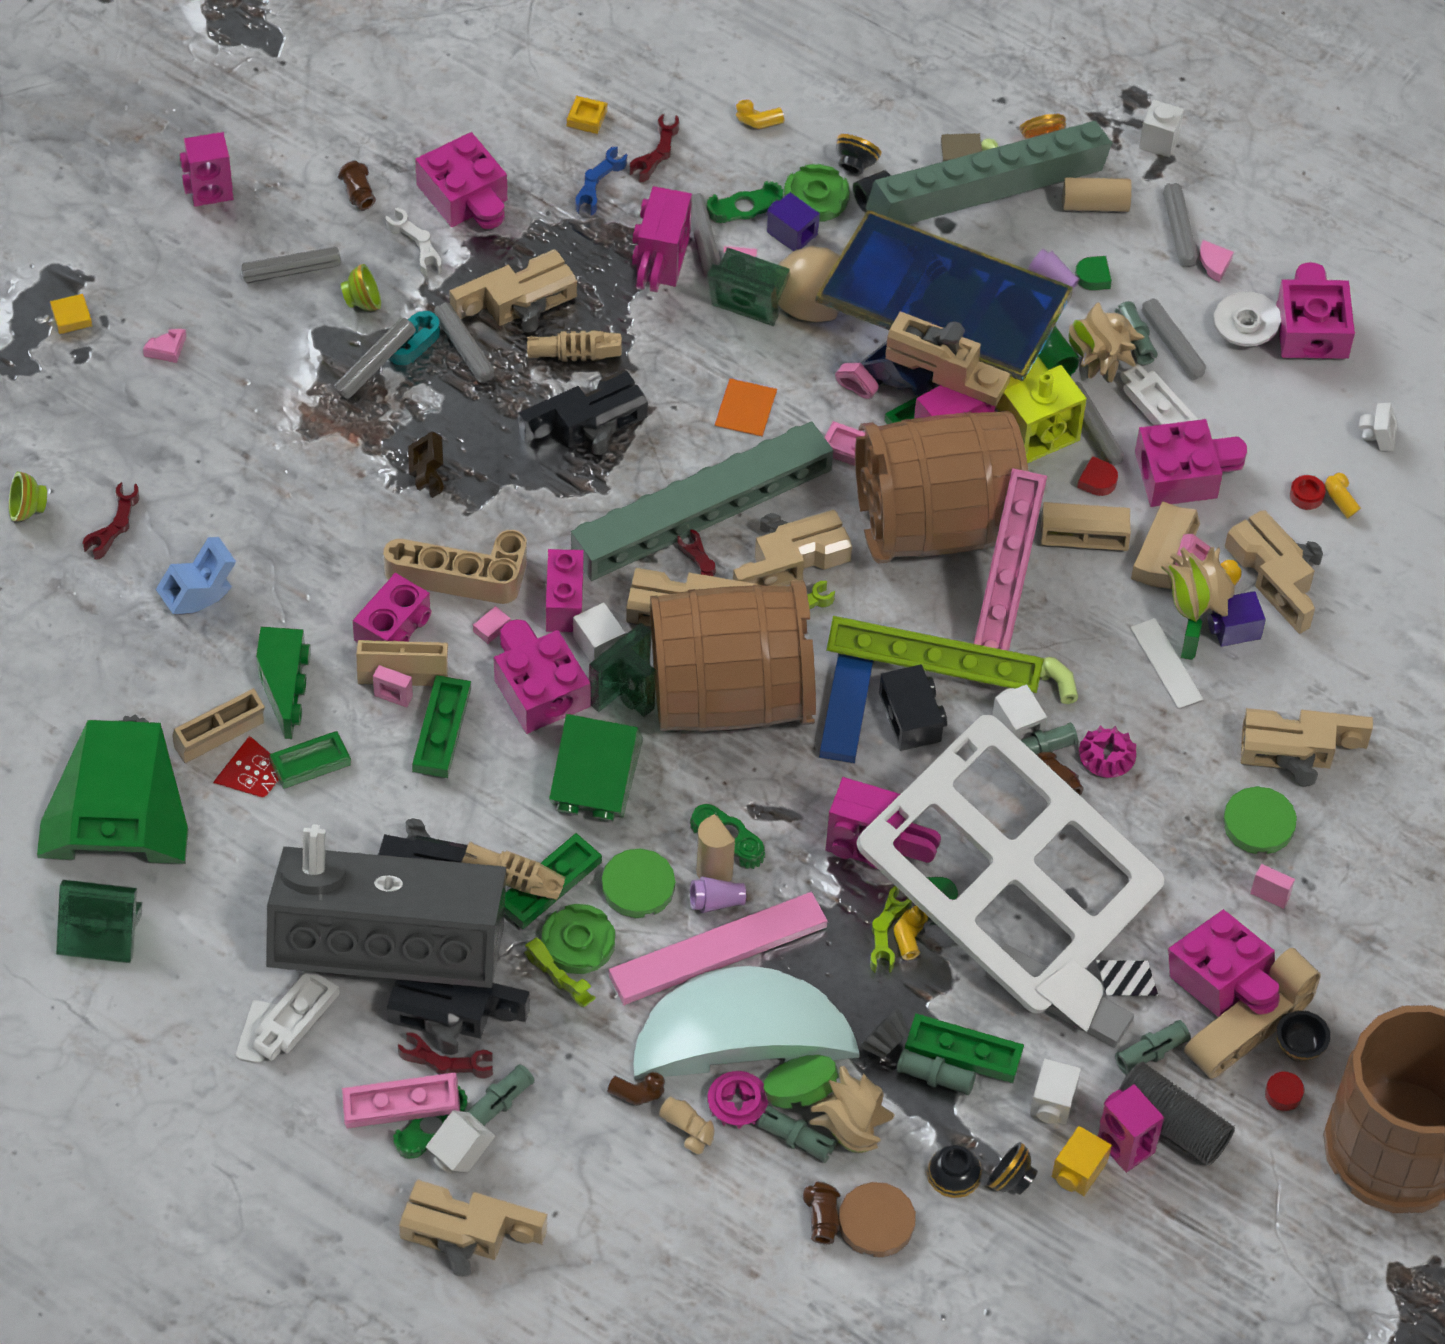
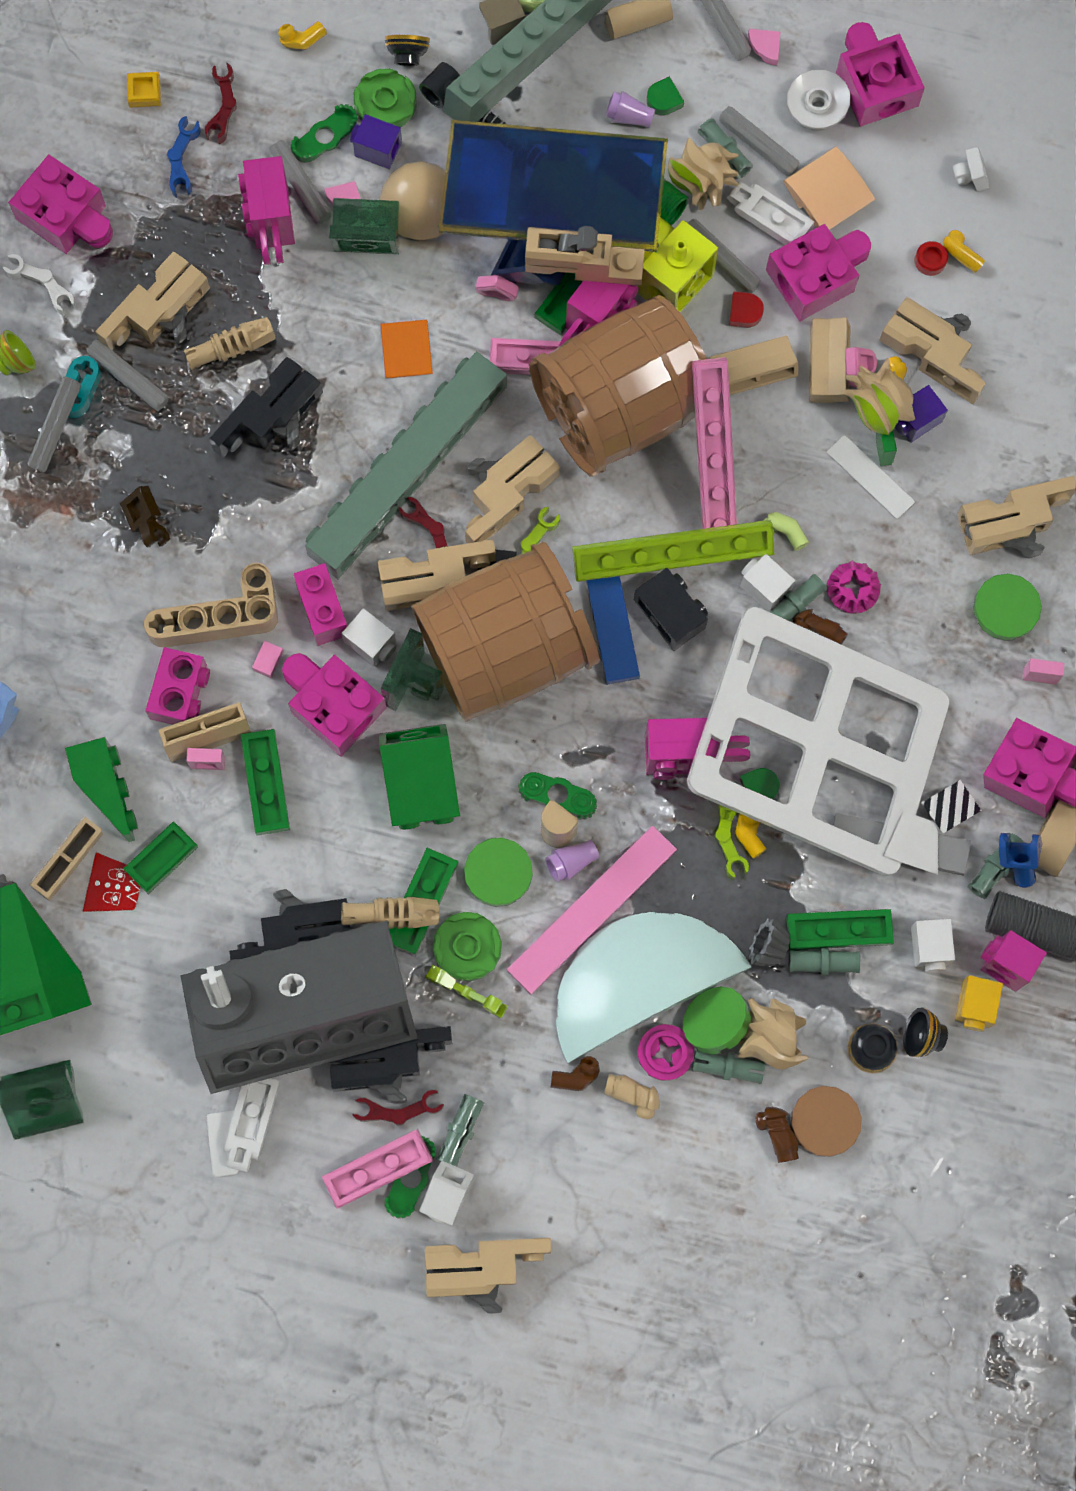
camera: 20 degrees left, 20 degrees up
none -> light nougat slope [783,146,875,230]
none -> blue piece [999,833,1043,888]

